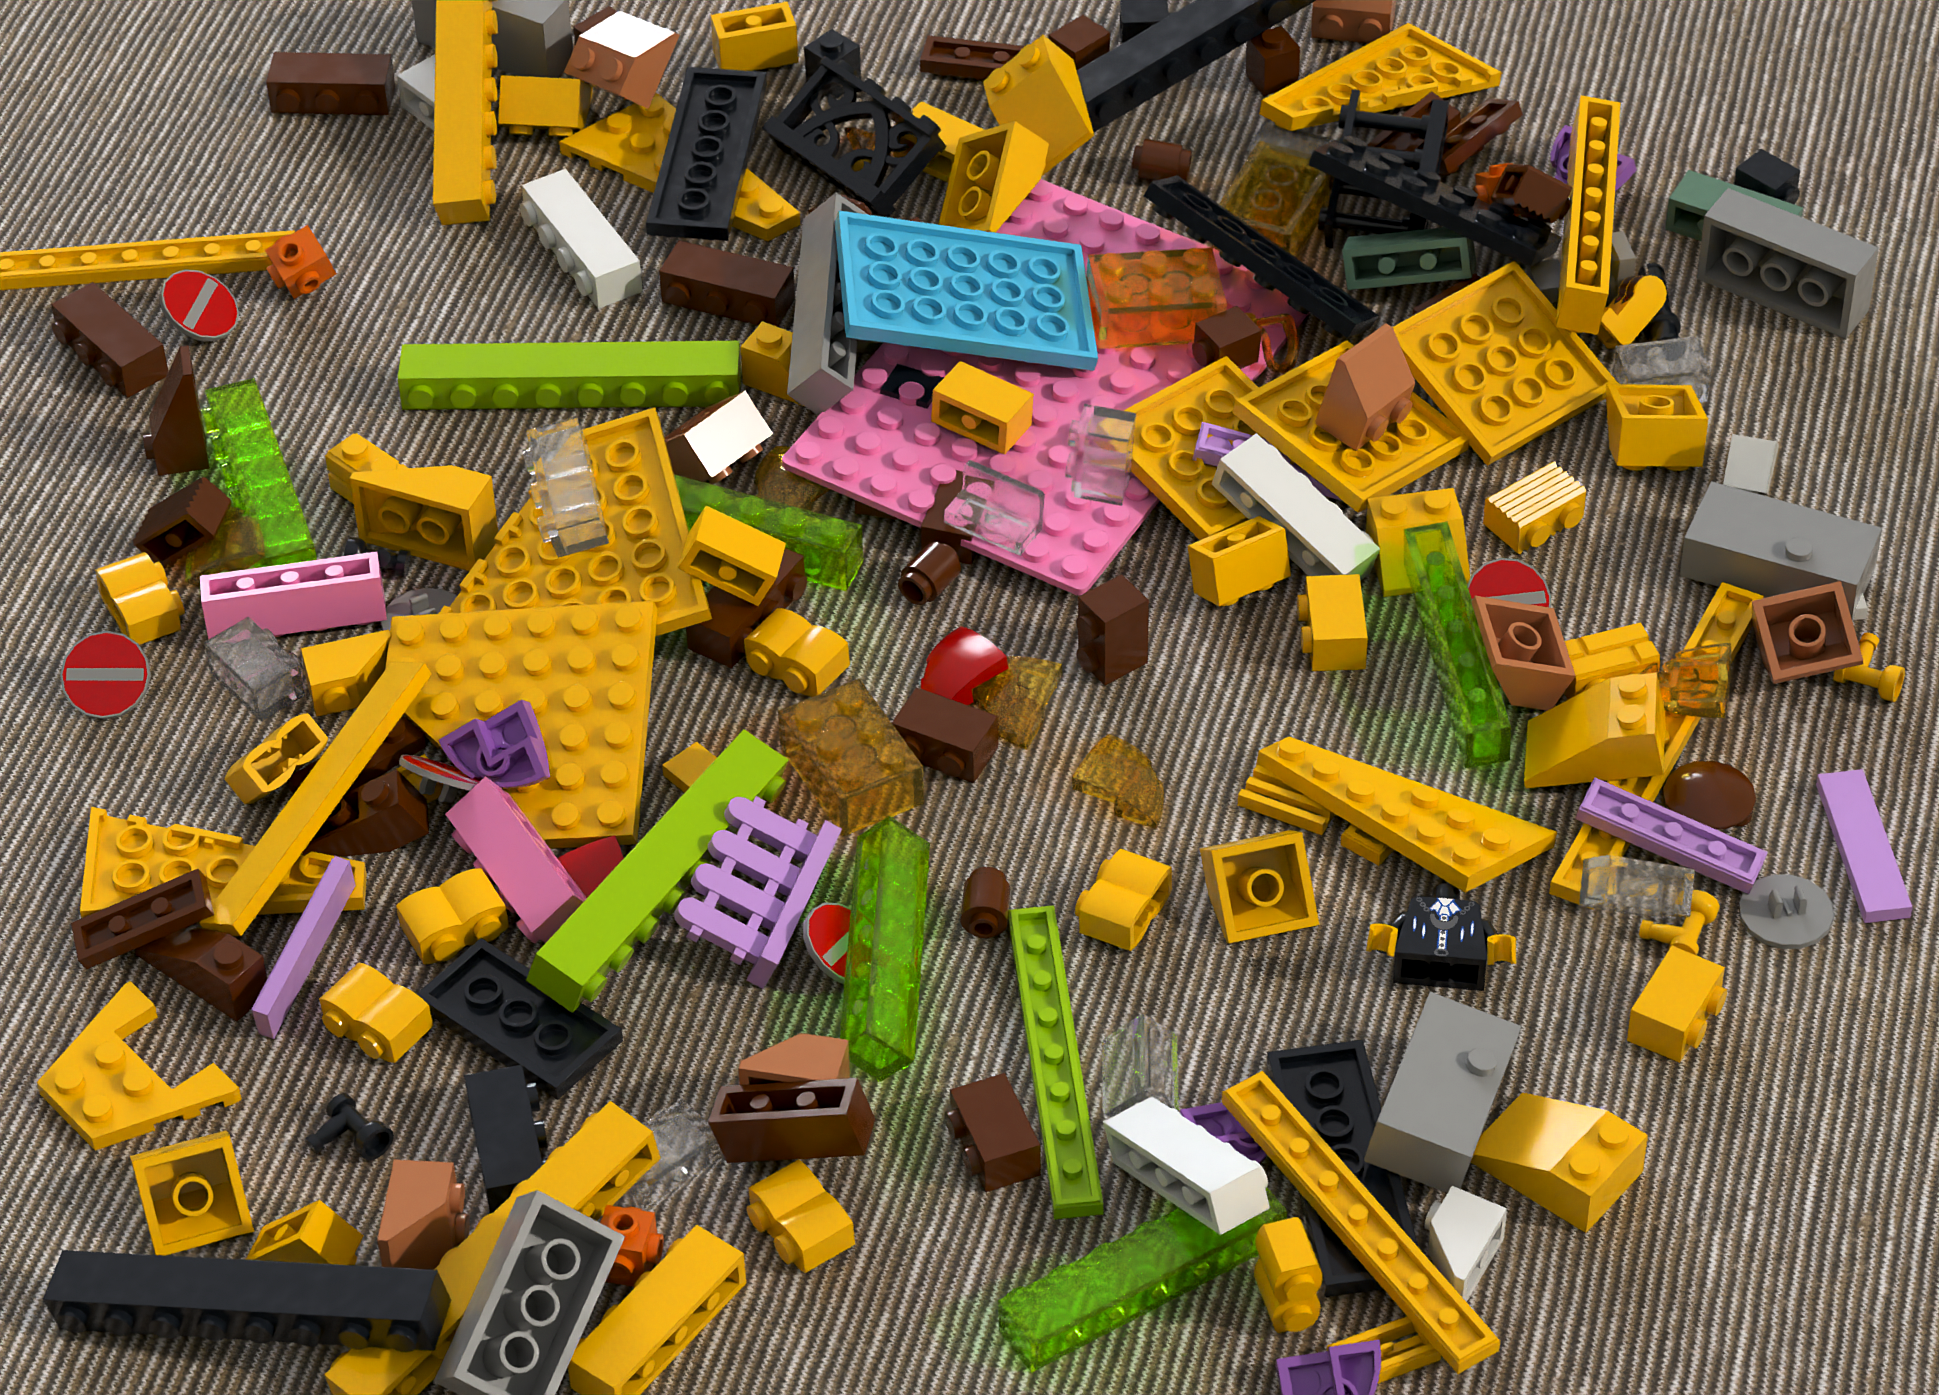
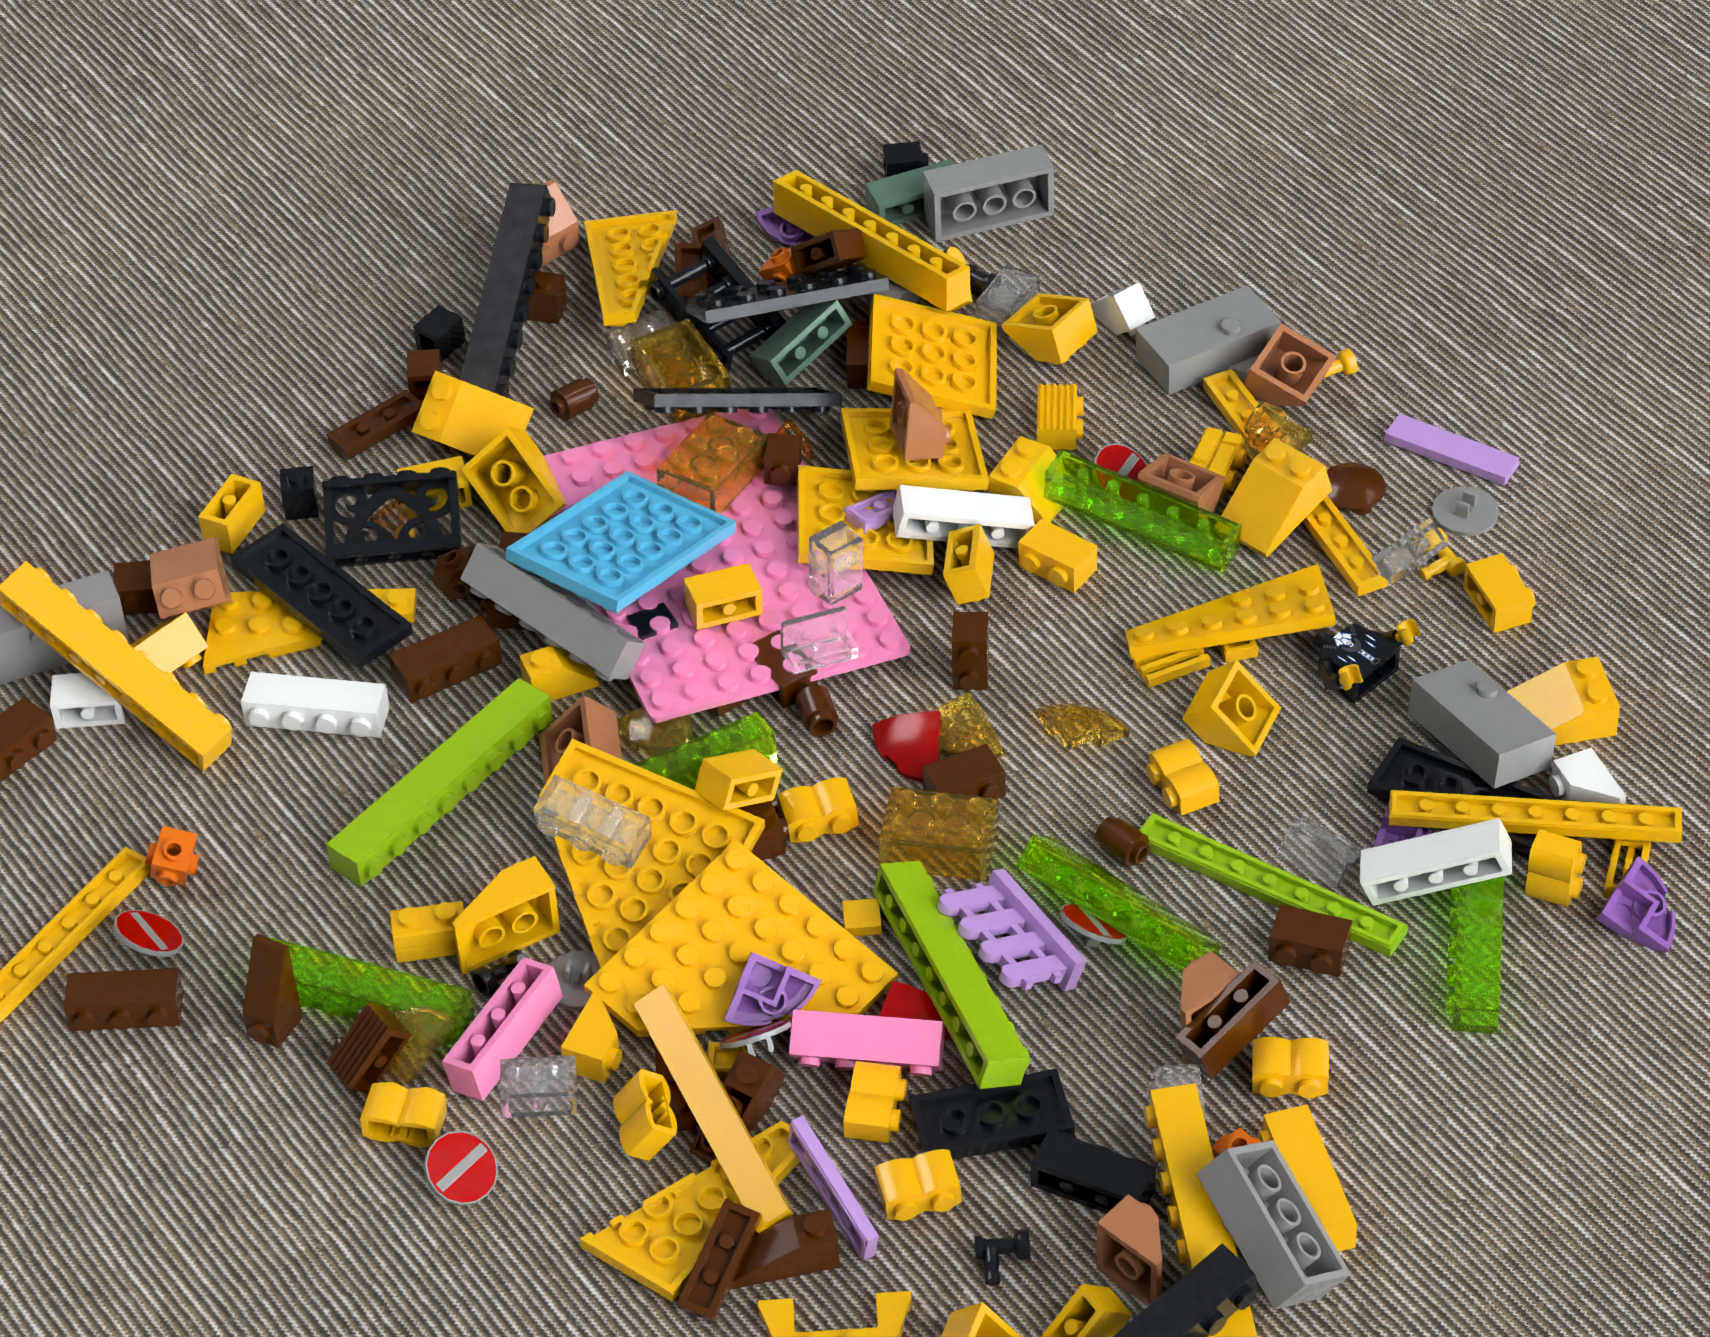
camera: 50 degrees left, 0 degrees up
lavender tile [1575,777,1768,894] -> none

